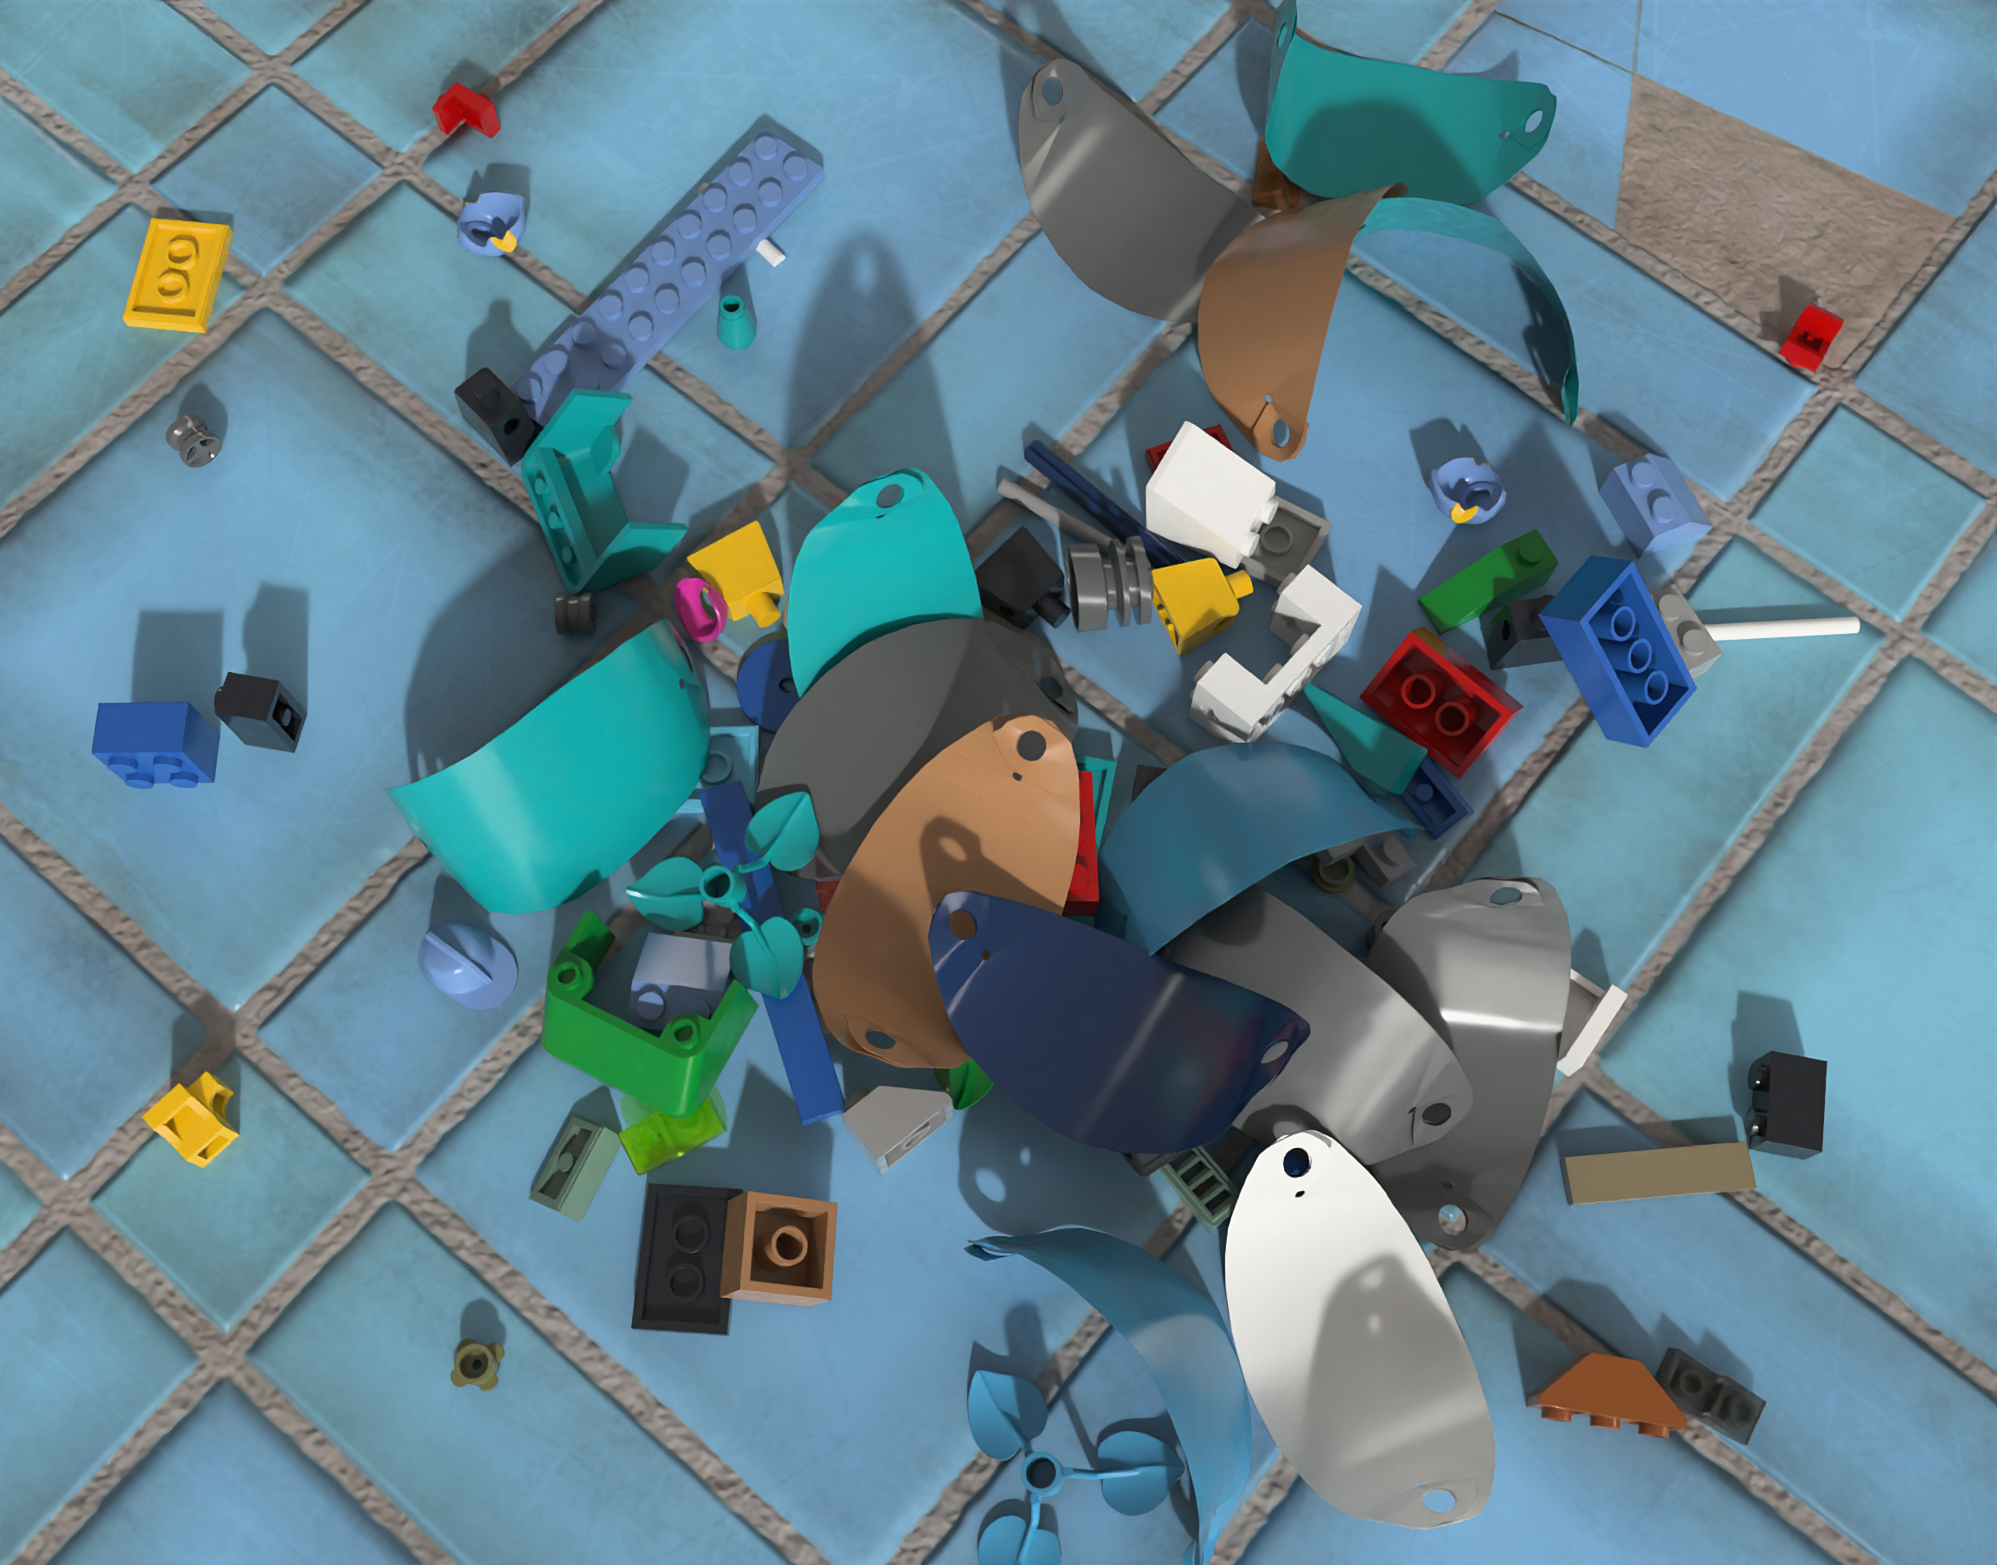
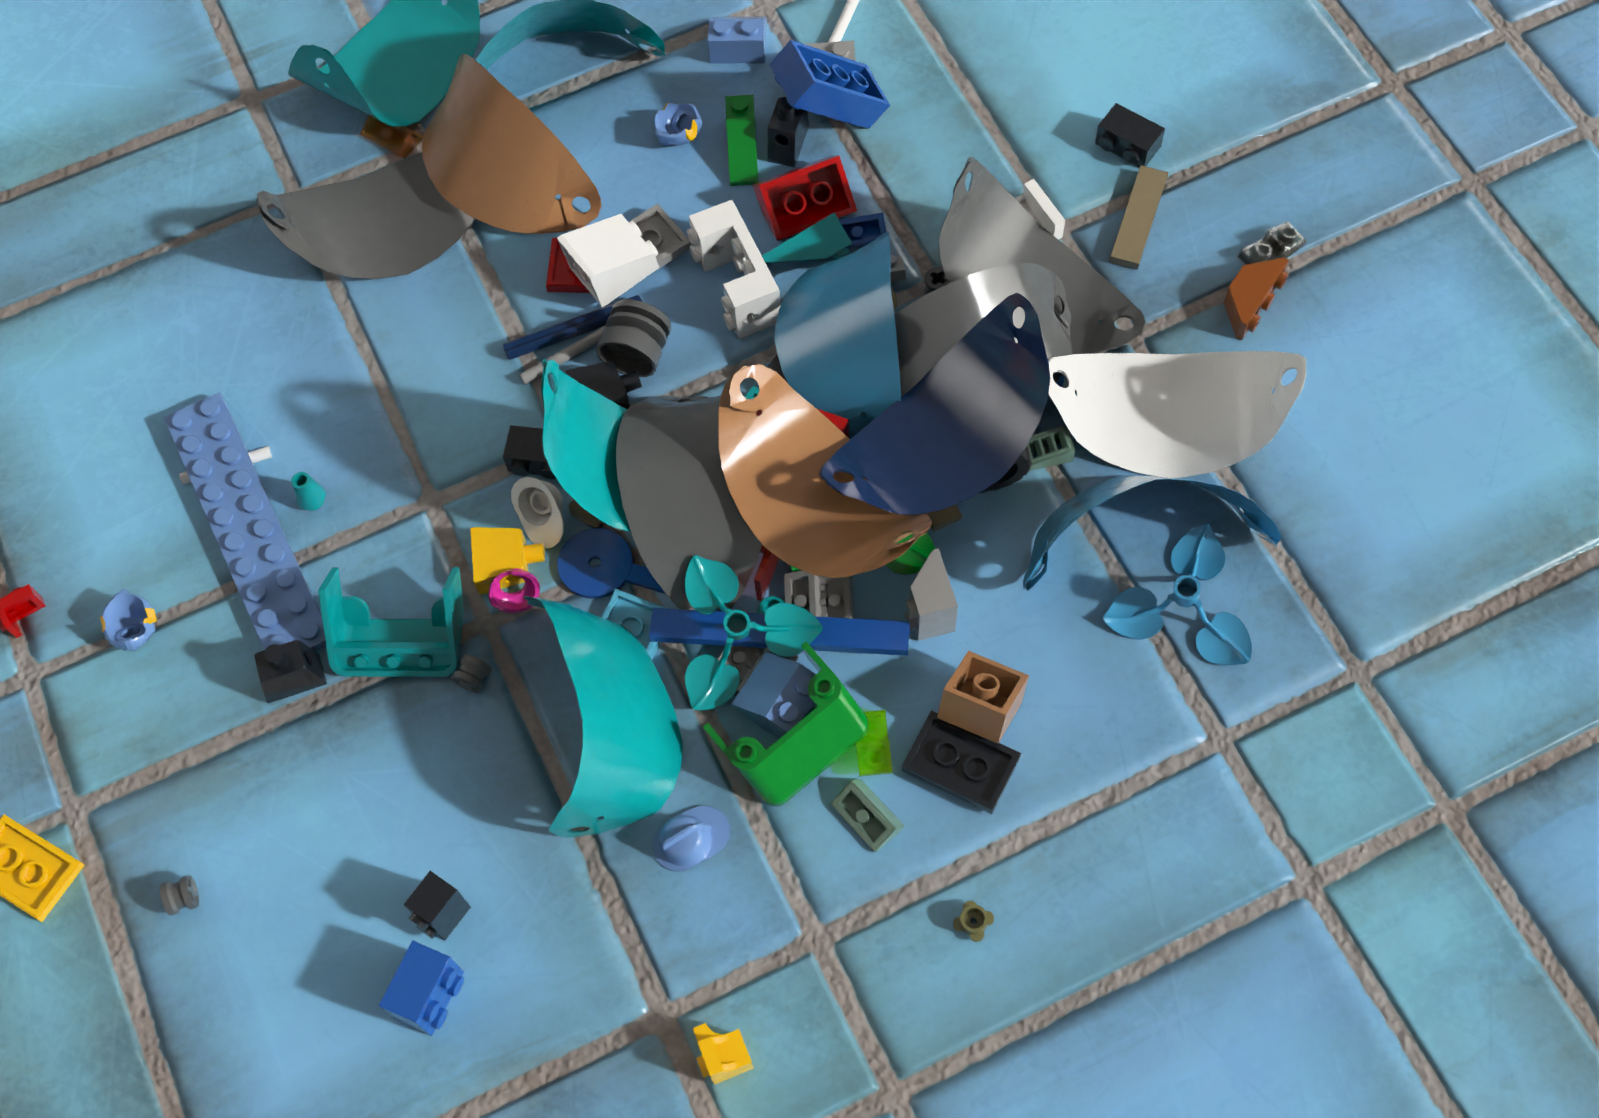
camera: 60 degrees left, 5 degrees down
yellow torso [1152,557,1253,657] -> none

